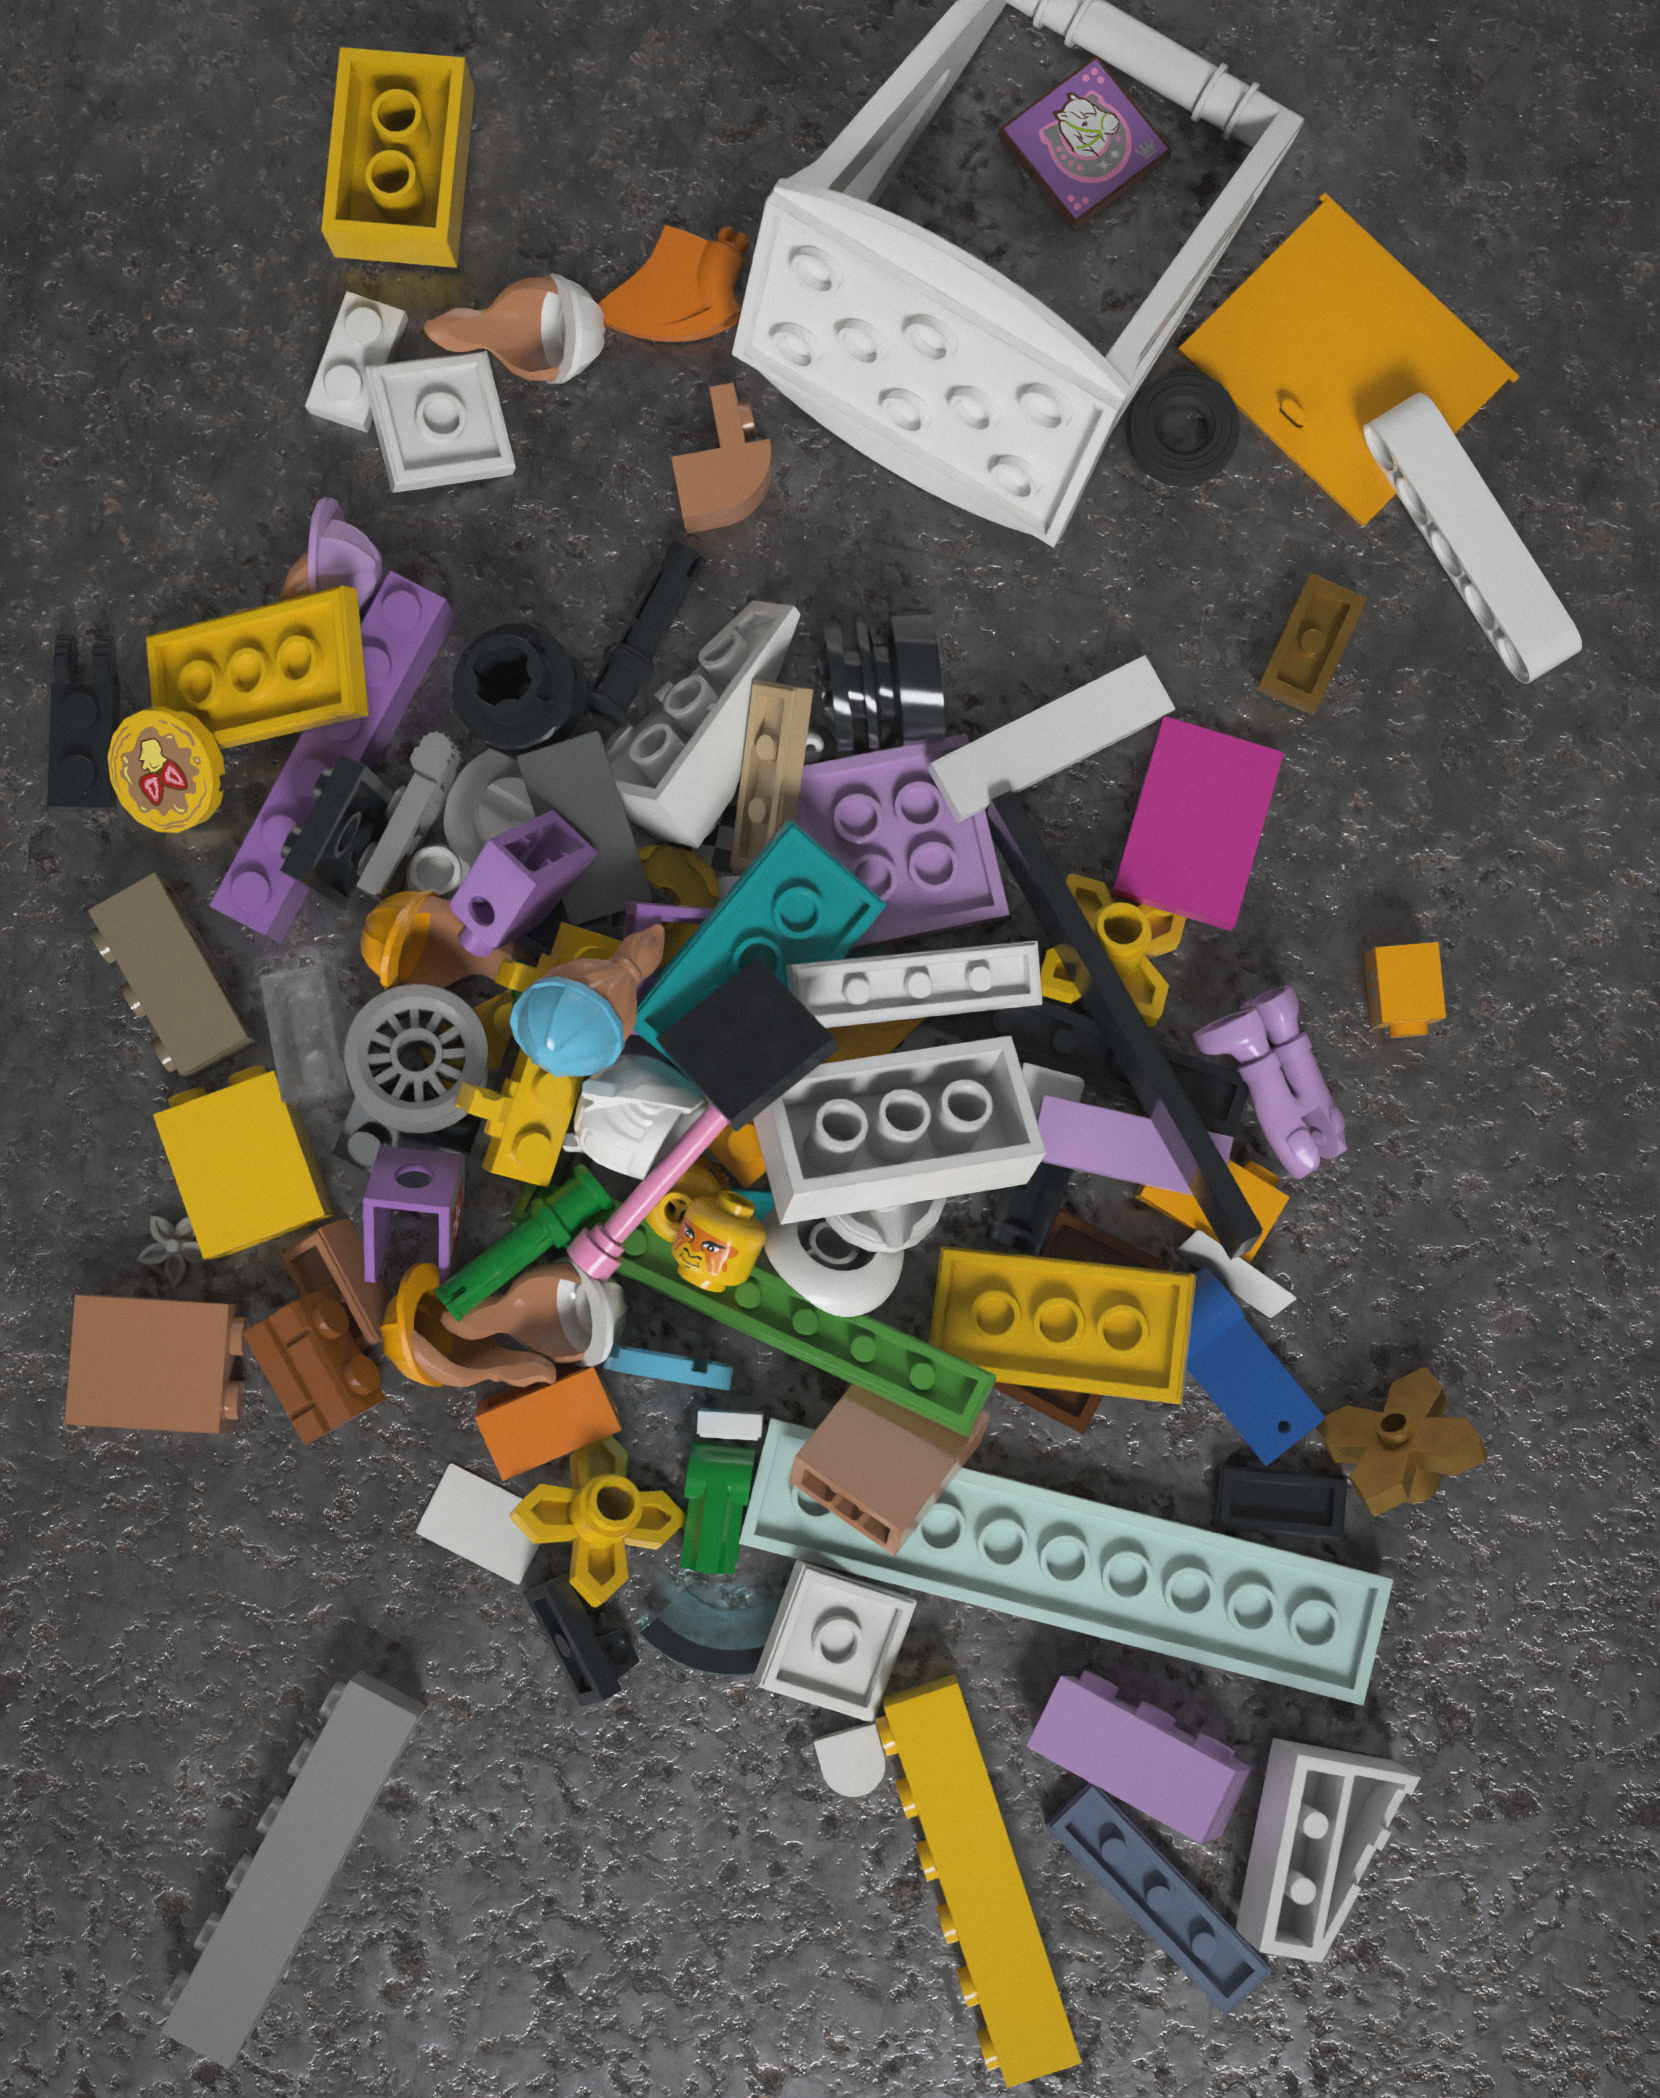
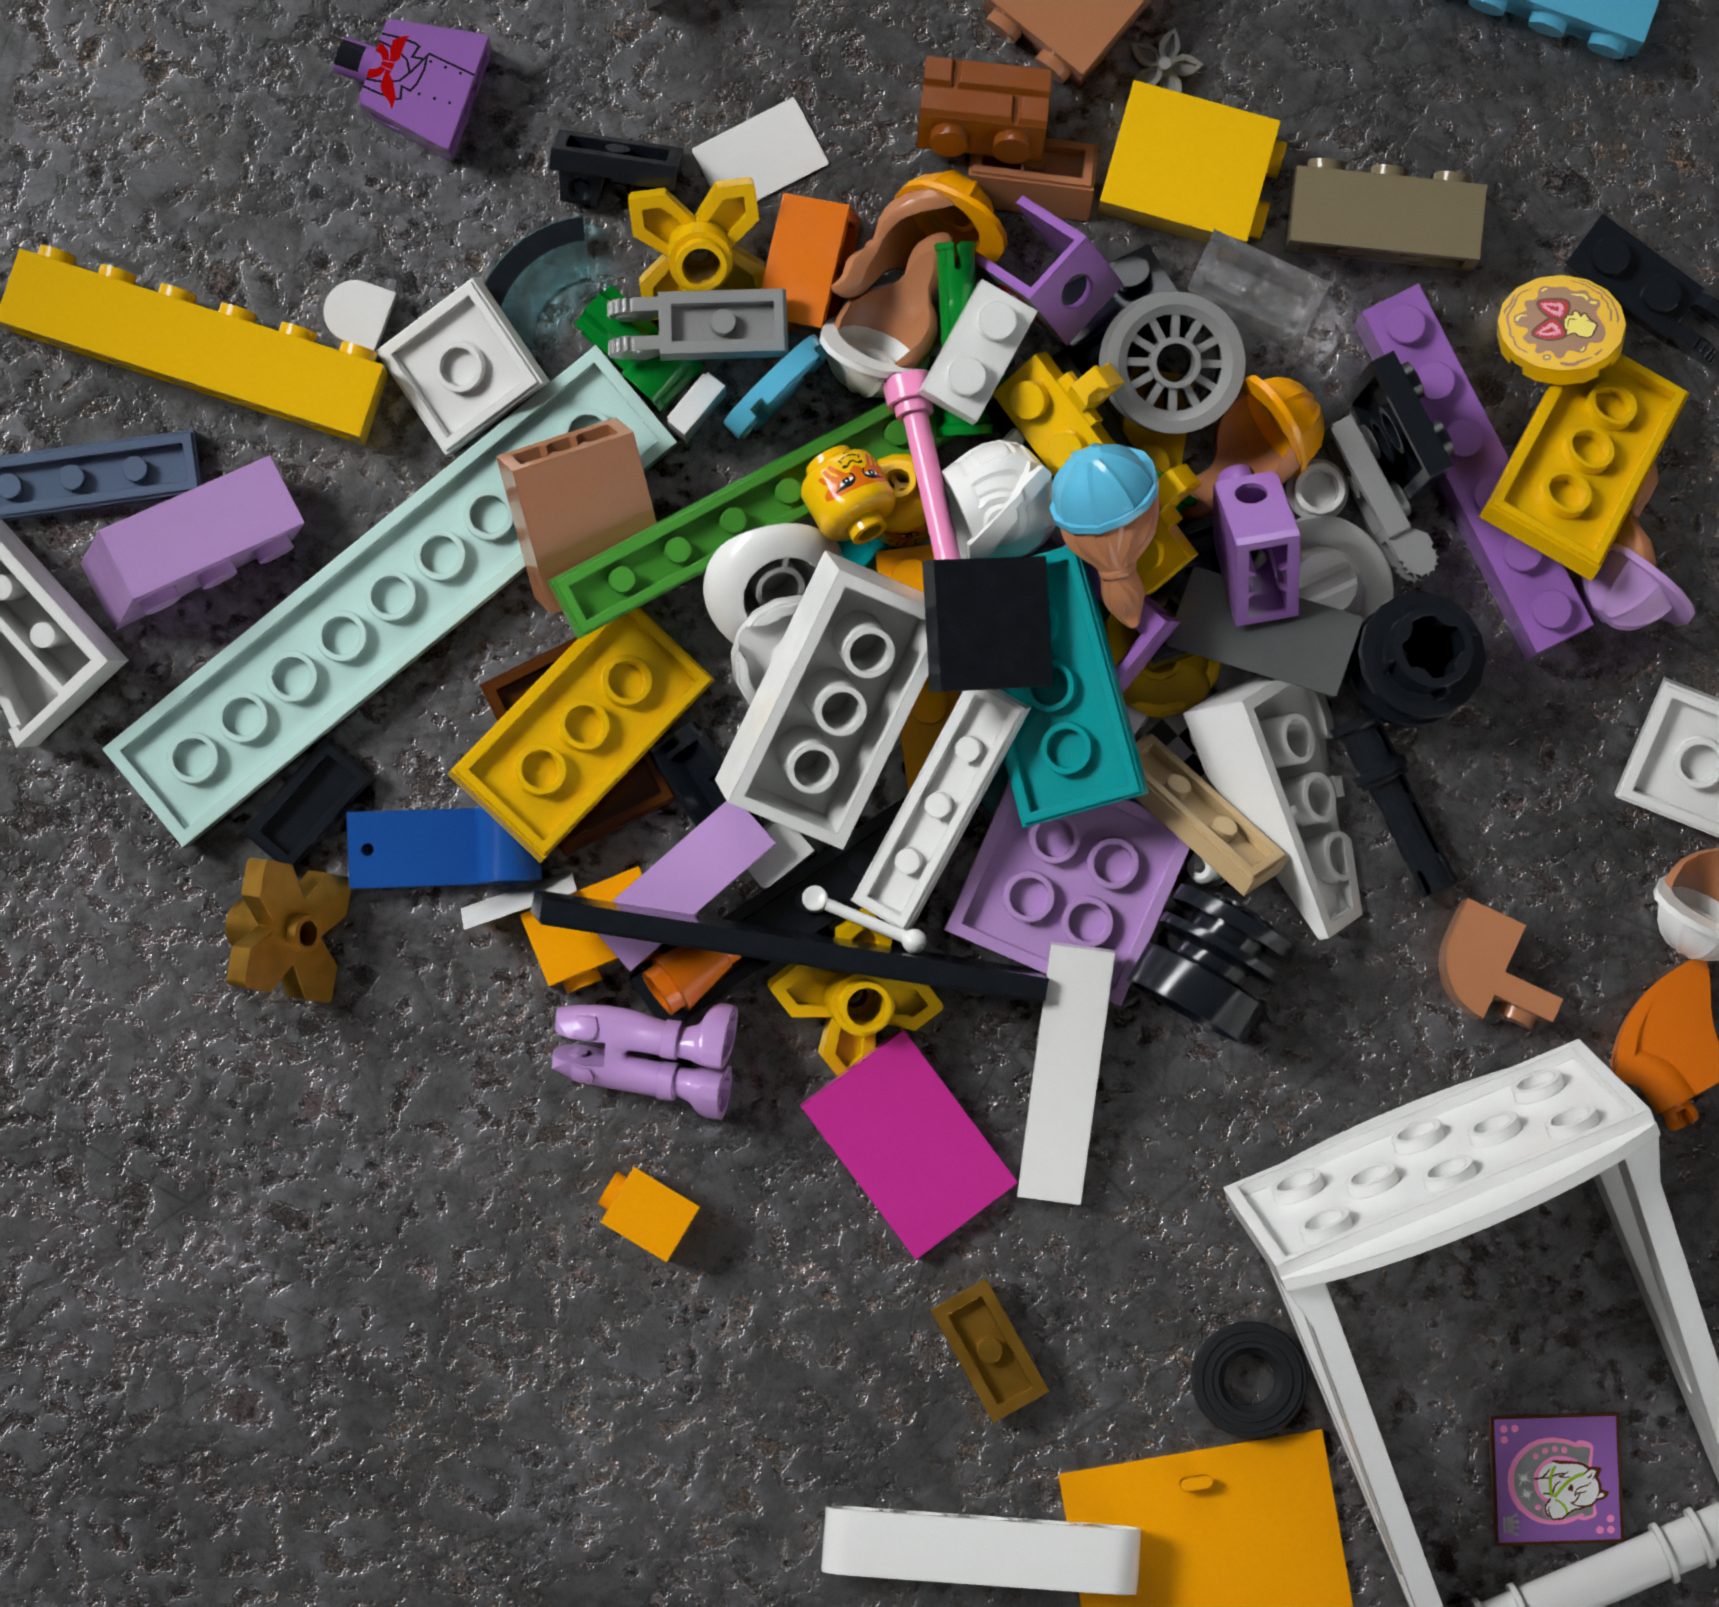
camera: 120 degrees right, 0 degrees up
none -> medium lavender torso [333,19,493,162]
none -> light grey hinge [607,288,788,361]
none -> orange cone [642,946,741,1015]
none -> white hinge [802,885,927,954]
none -> white plate [917,279,1038,425]

